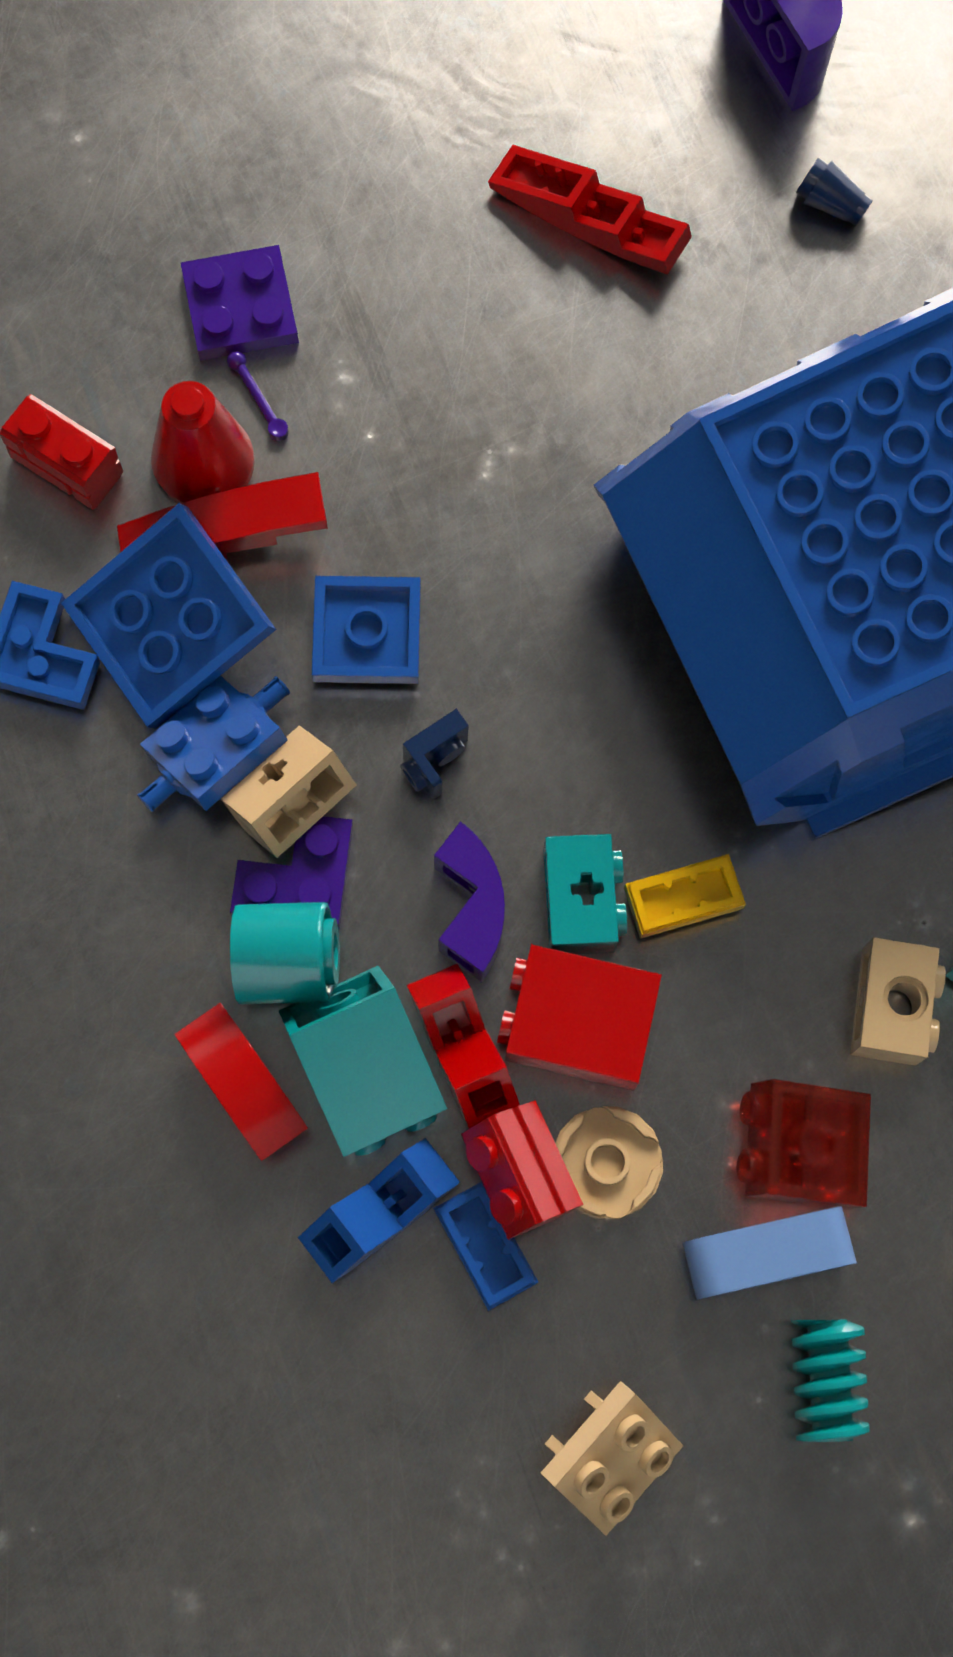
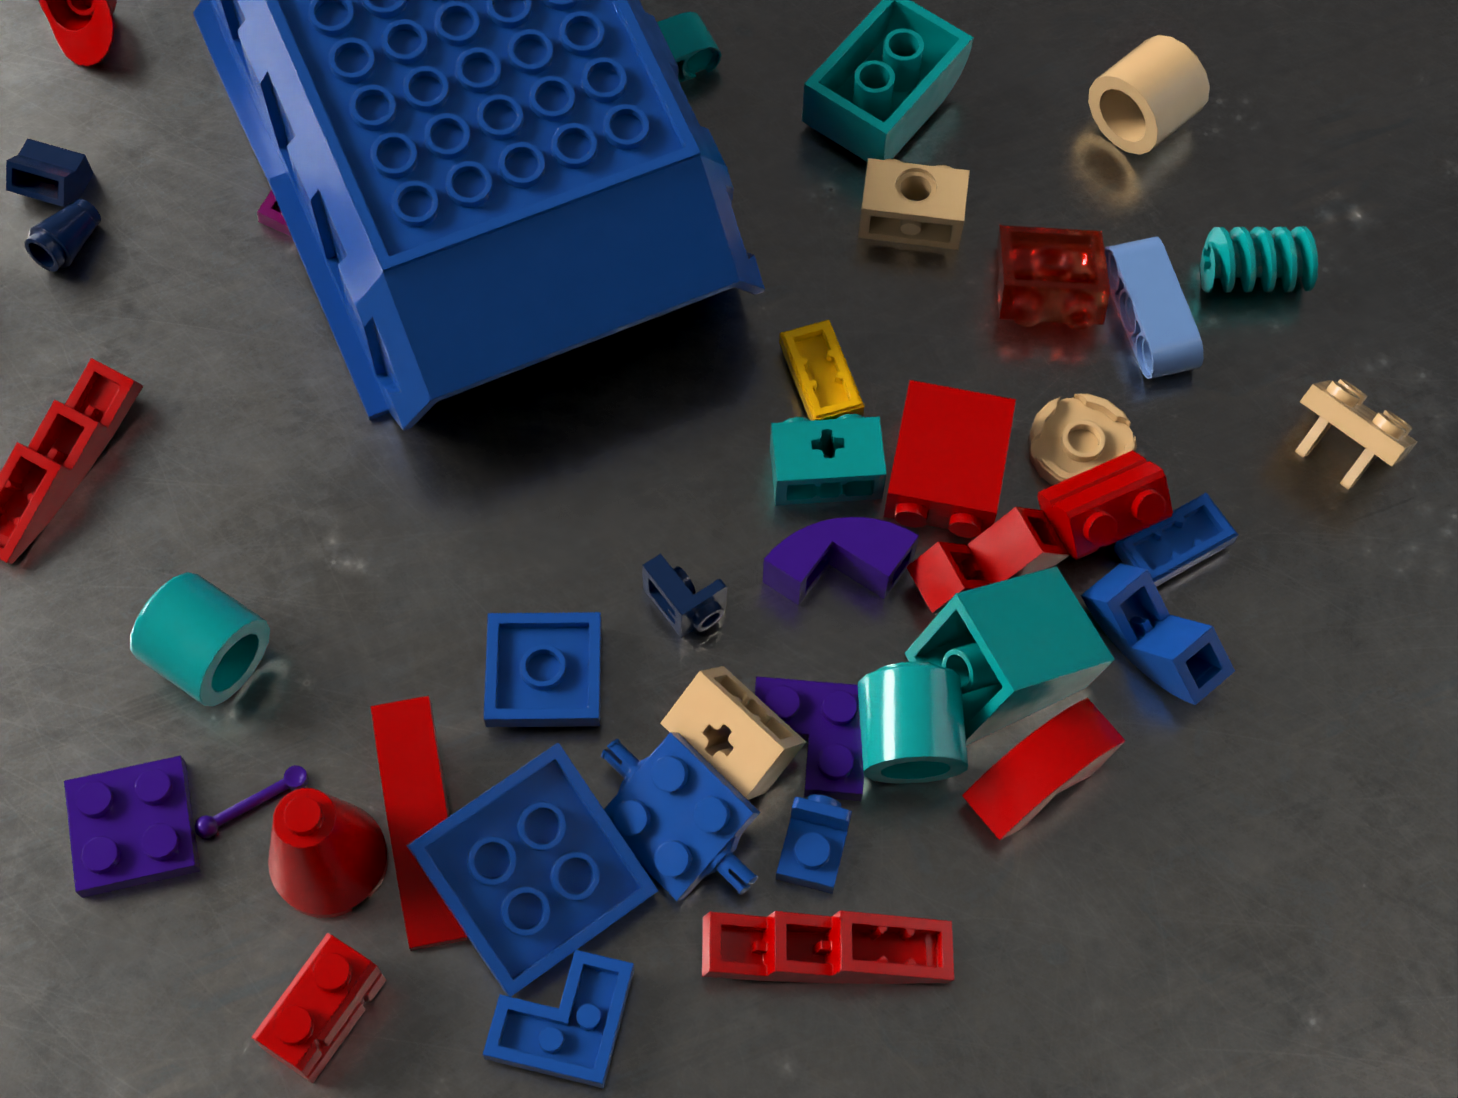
camera: 90 degrees left, 10 degrees down
none -> dark blue piece [6,138,94,207]
none -> teal piece [130,572,270,707]
none -> red slope [702,910,954,984]
none -> blue bracket [776,794,852,894]

